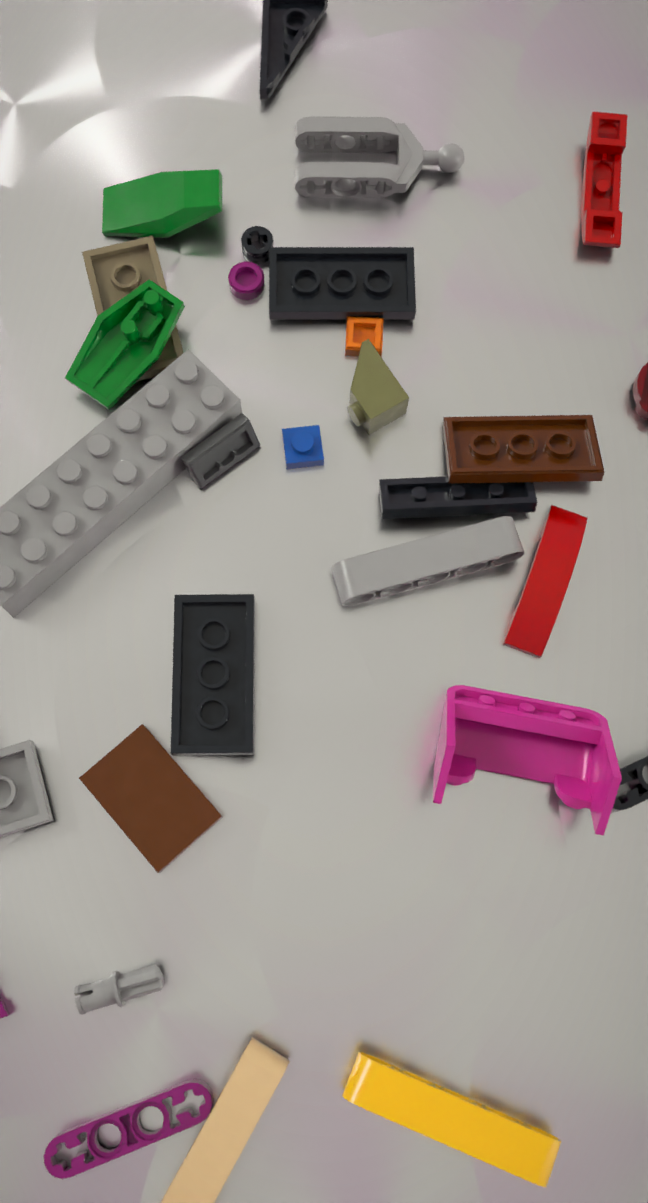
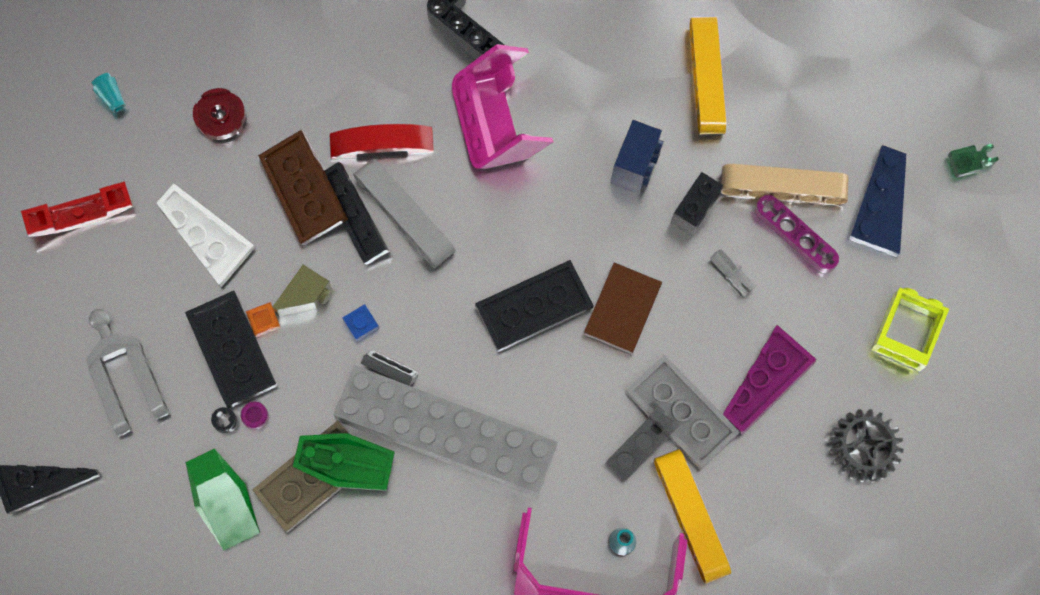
camera: 115 degrees left, 0 degrees up
none -> white wing [157,183,255,287]
none -> dark blue brick [610,120,664,194]
none -> black brick [670,172,724,236]

